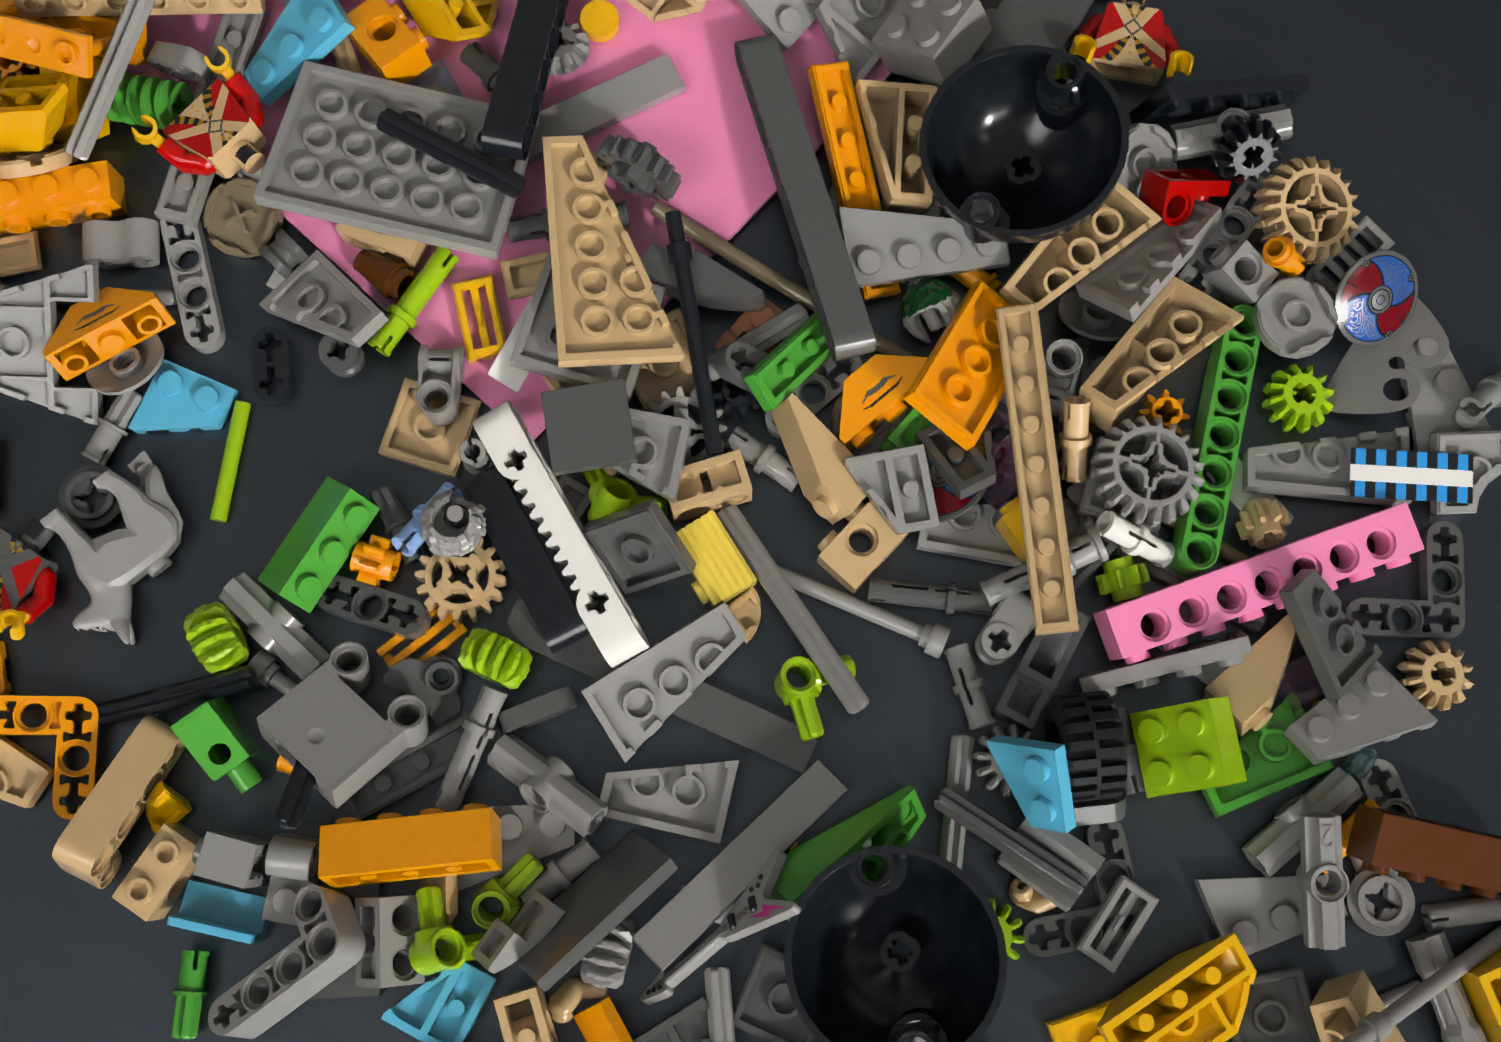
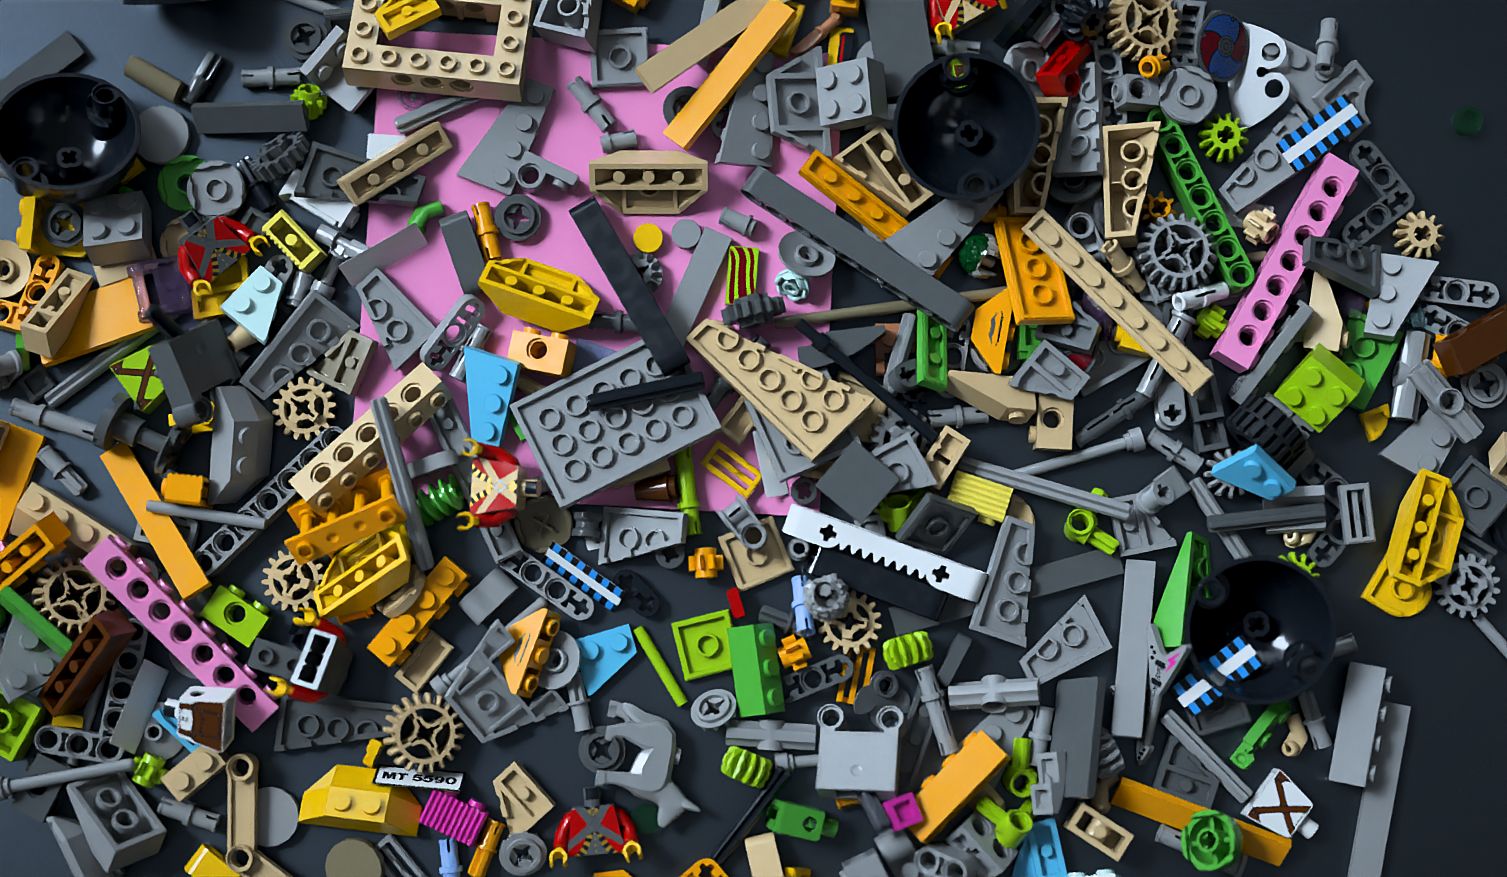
camera: 35 degrees left, 5 degrees up
none -> sticker [541,541,626,612]
none -> clear green tile [631,803,659,834]
none -> light grey tile [671,219,701,249]
none -> lime tile [671,609,733,681]
none -> light orange gear [688,547,724,579]
none -> light grey gear [691,689,738,731]
none -> light grey pin [718,206,758,237]
none -> tile [725,246,759,306]
none -> red tile [726,587,746,619]
none -> light aqua plate [775,269,810,301]
none -> light grey dish [778,231,835,278]
none -> dark grey bush [791,478,817,505]
none -> dark pink plate [882,792,923,832]
none -> light grey wing [1111,493,1177,557]
none -> light grey piece [1135,465,1191,516]
none -> sticker [1170,634,1264,717]
none -> yellow tile [1358,403,1390,442]
none -> light grey beam [1417,275,1499,310]

